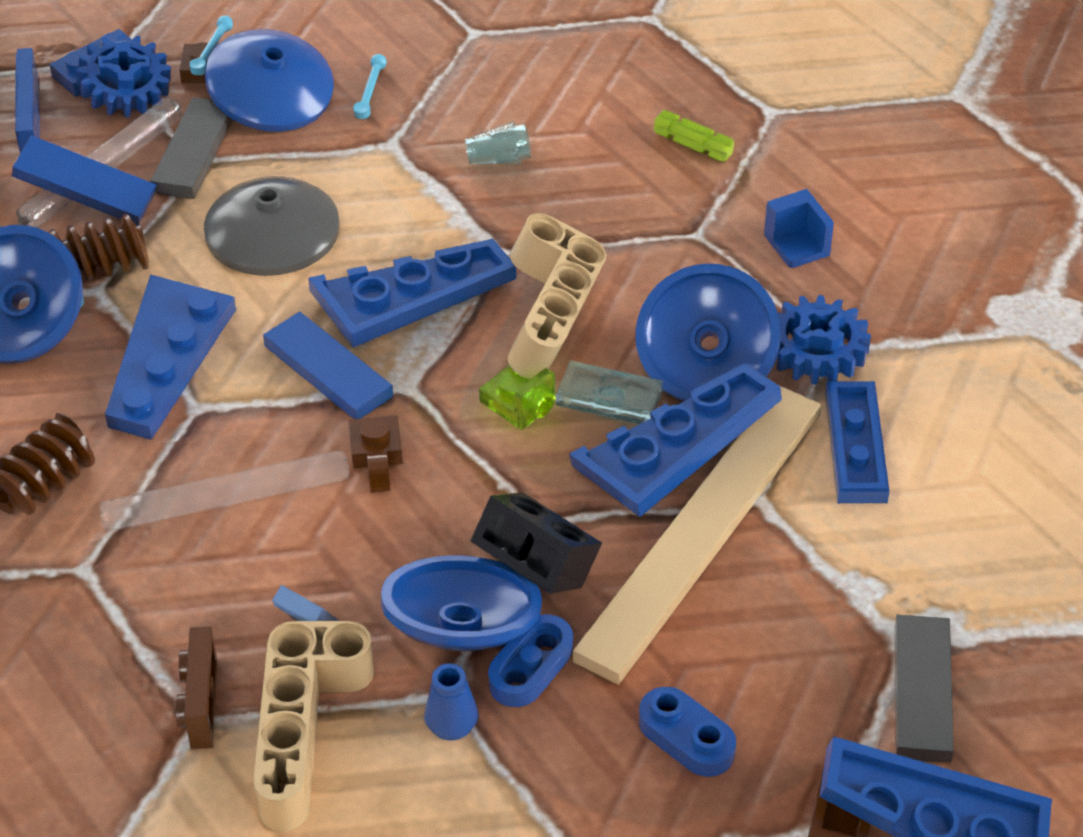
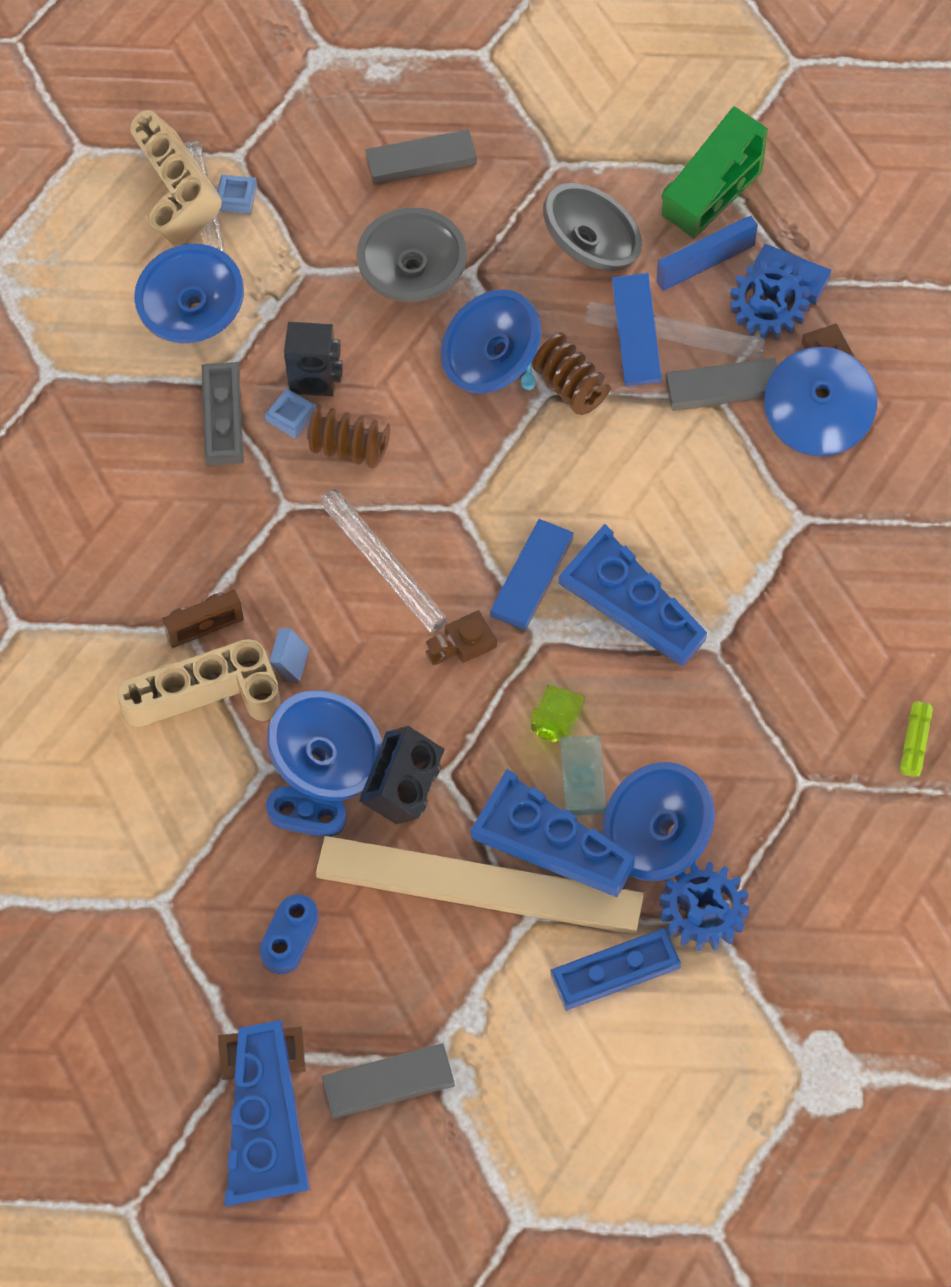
camera: 70 degrees right, 15 degrees up
blue wing [105,274,236,440] -> none
medium azure hinge [189,15,233,76] -> none
dark grey dish [204,176,340,276] -> none
medium azure hinge [353,54,387,119] -> none
blue cone [424,663,479,740] -> none
clear light blue cone [465,121,531,164] -> none
tan beam [507,213,607,379] -> none
blue panel [764,189,834,268] -> none

